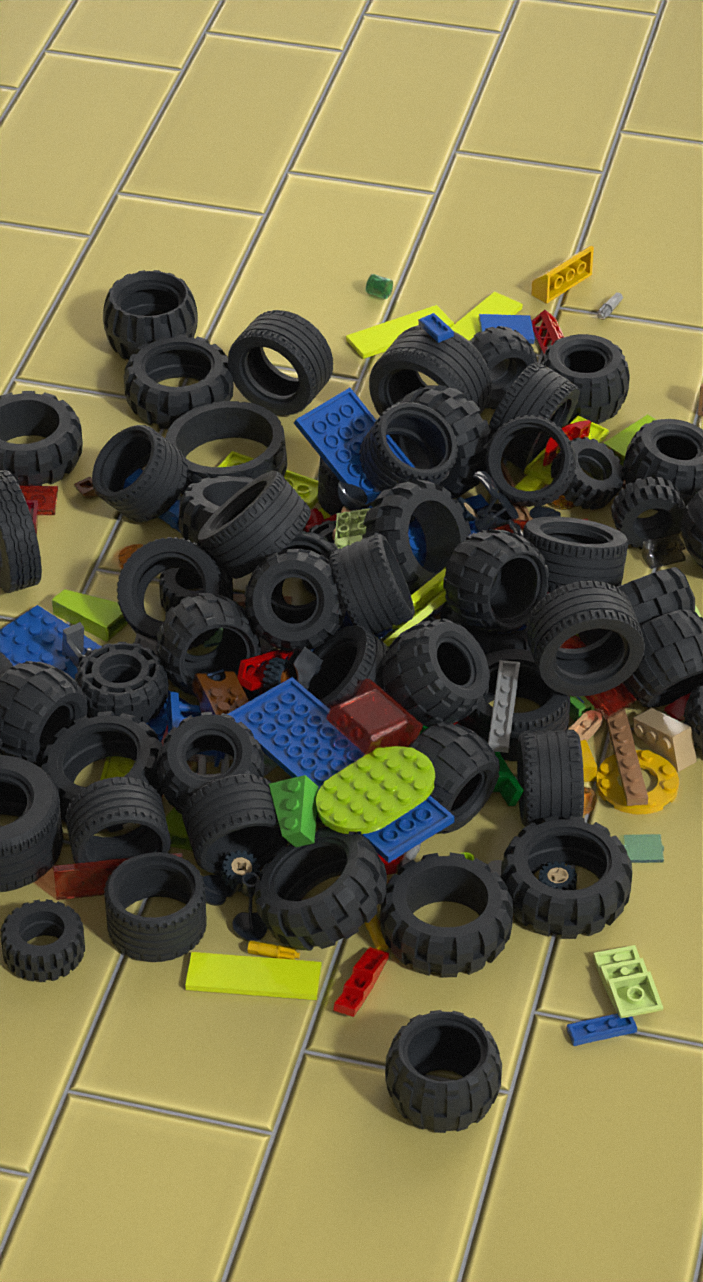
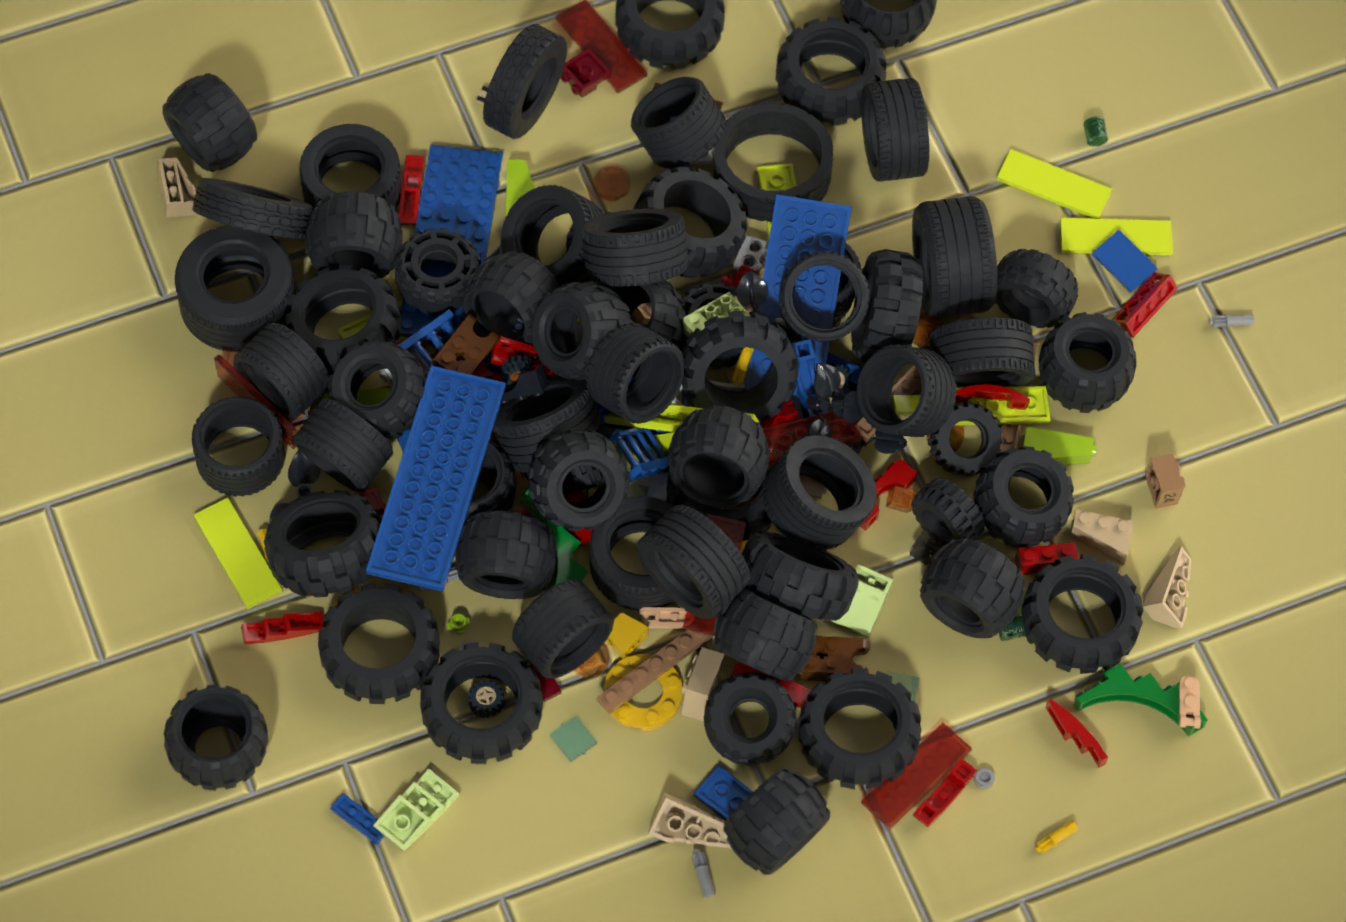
camera: 50 degrees right, 20 degrees up
black tyre [0,899,85,982] -> none
dark grey piece [62,622,92,668] -> none
black wheel [220,850,260,892] -> none
bright green wedge [269,775,319,847] -> none
lime plate [316,746,435,834] -> none
clear red windscreen [326,679,423,754] -> none
blue plate [418,313,454,343] -> none
light grey tile [488,660,520,753] -> none
yellow slope [531,246,594,304] -> none

